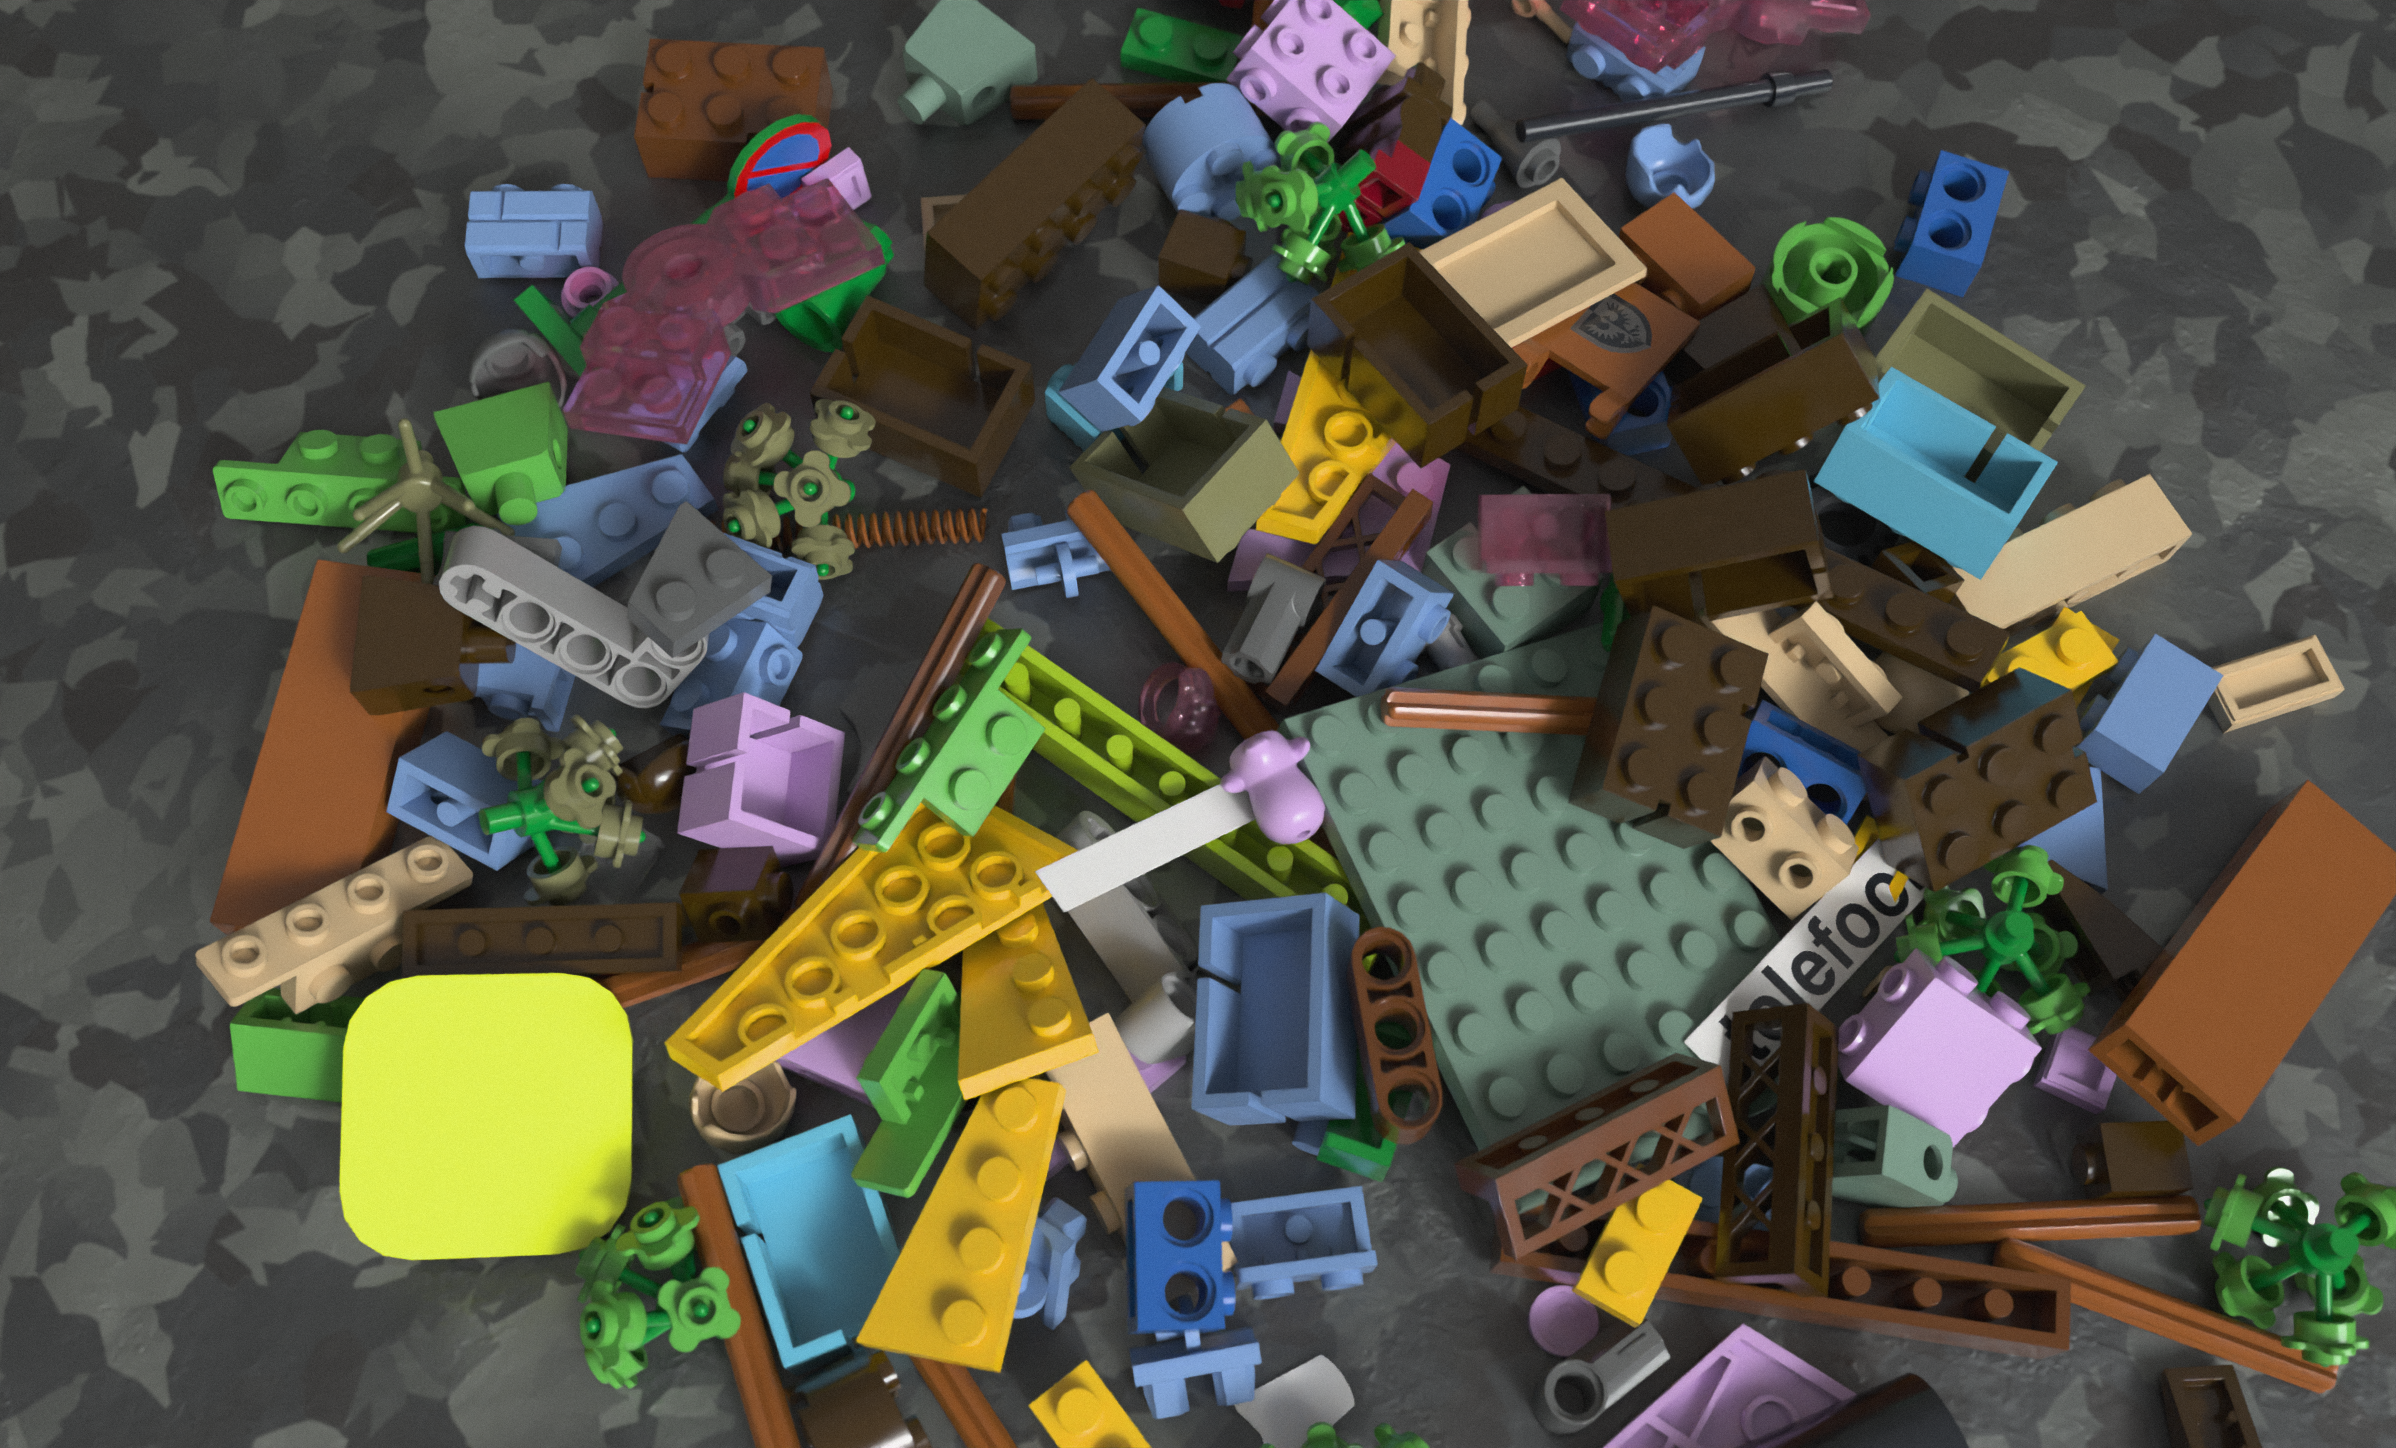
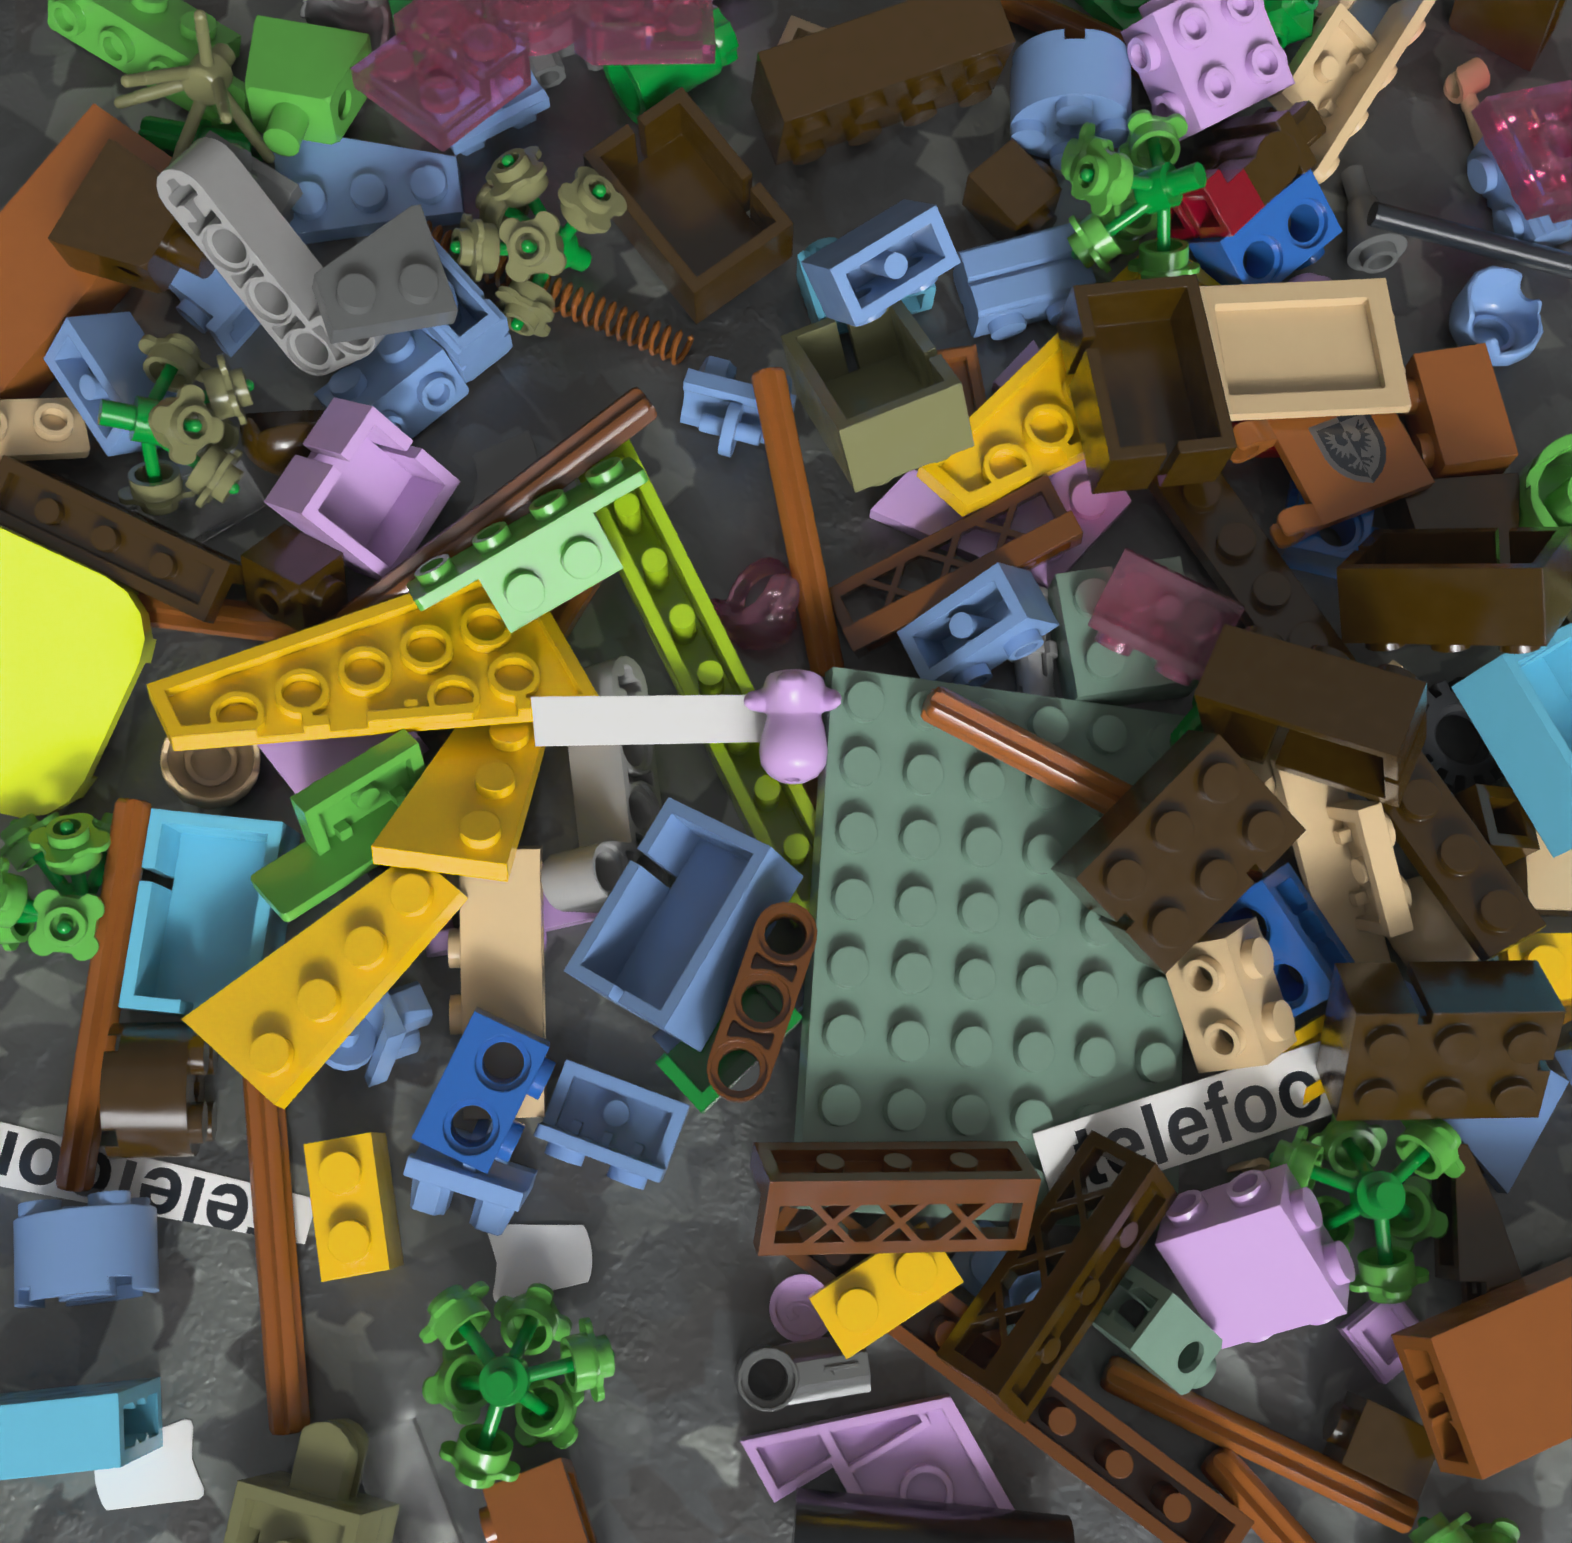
camera: 25 degrees right, 10 degrees up
dark grey piece [1221,553,1326,684] -> none

